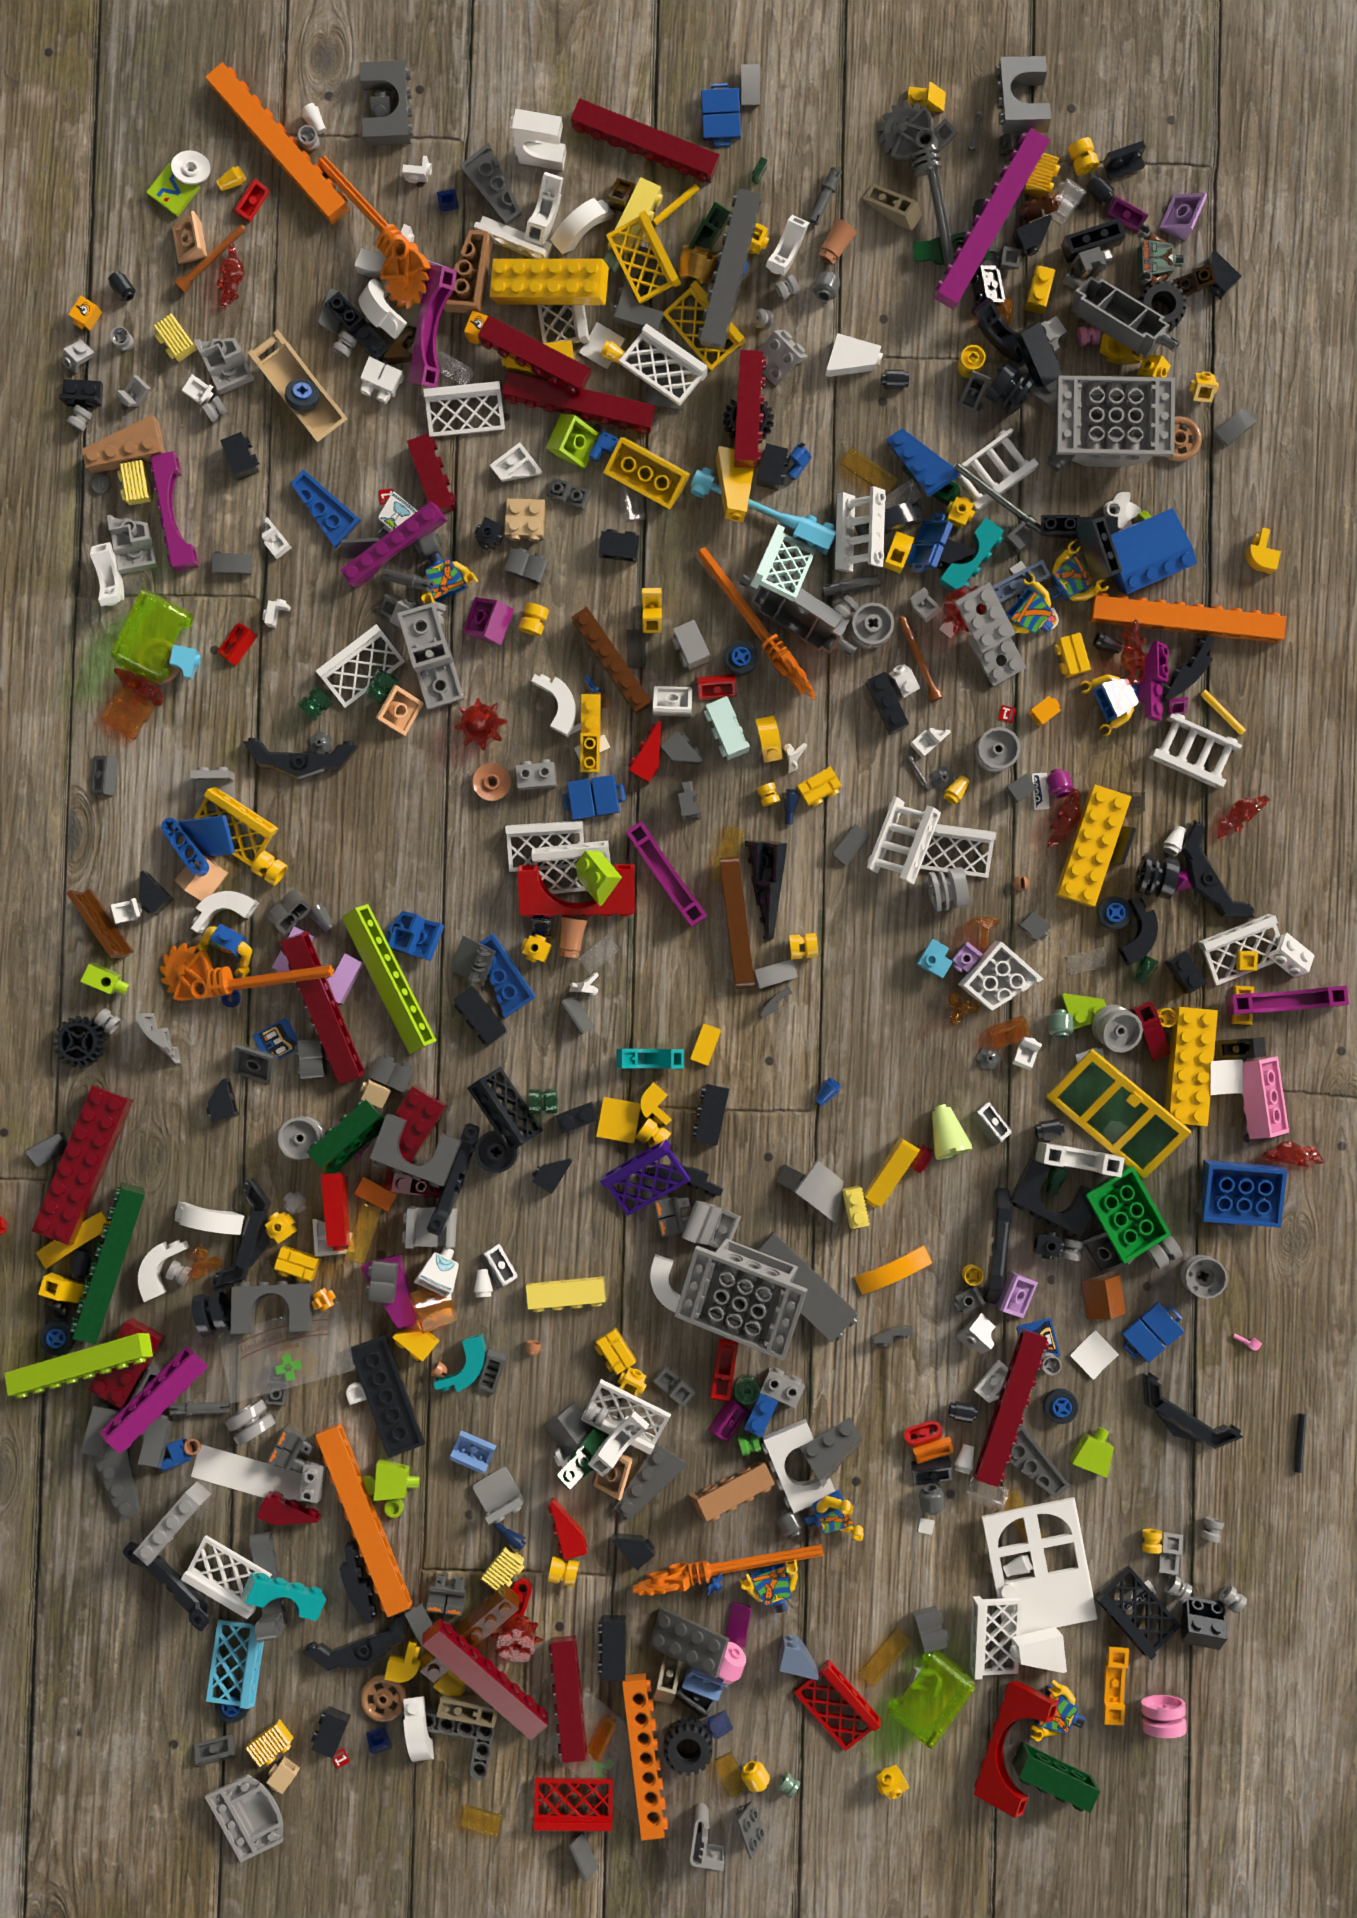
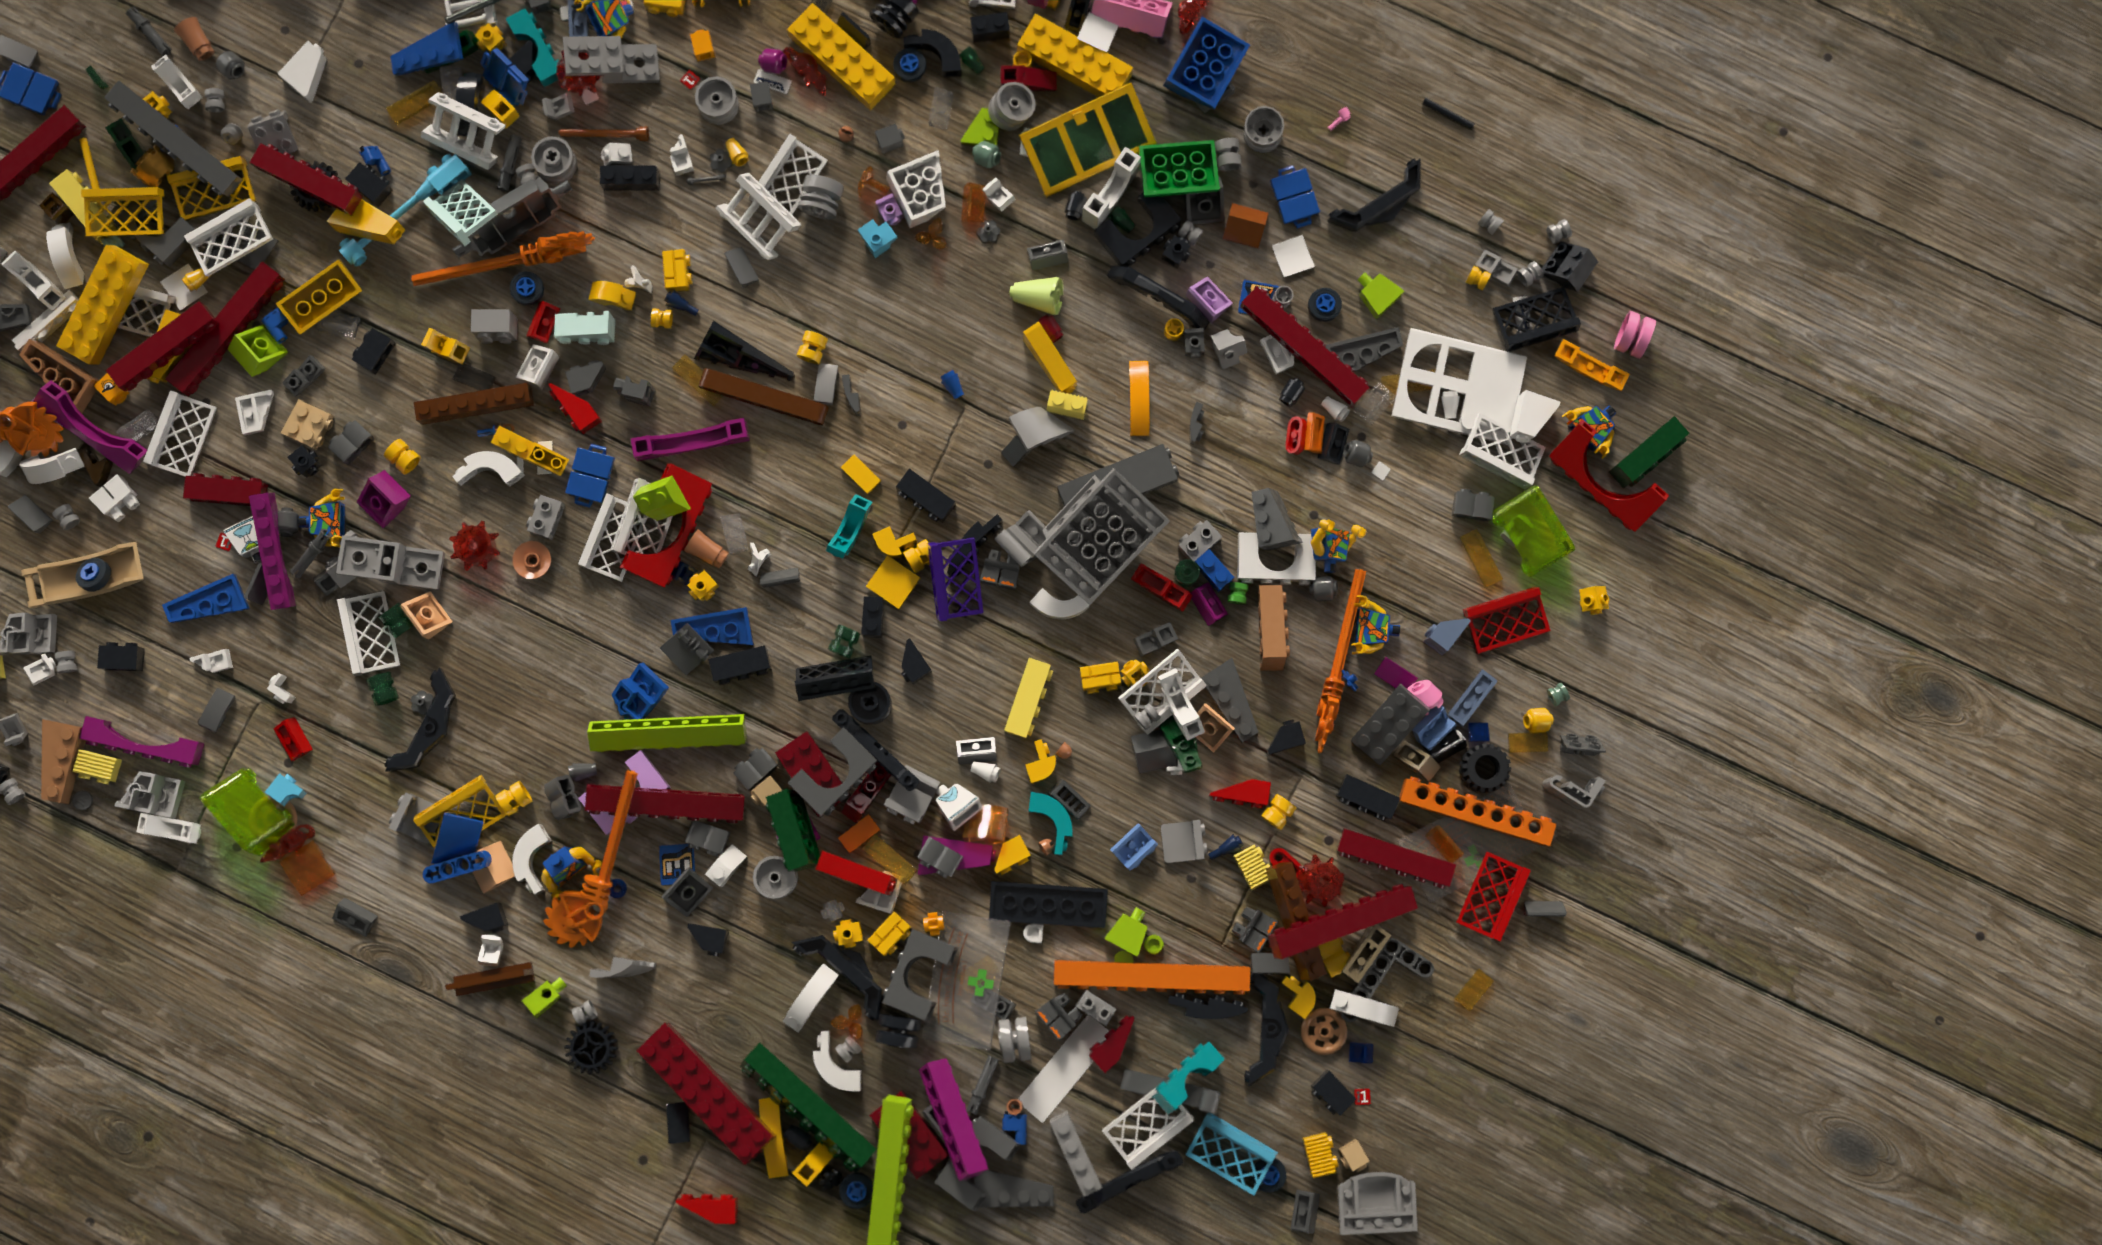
camera: 75 degrees left, 5 degrees down
black slope [325,291,390,361] -> none
black brick [881,369,909,389] -> none
none -> white slope [705,844,747,887]
none -> yellow brick [1025,739,1056,784]
none -> sand blue plate [1447,669,1497,726]

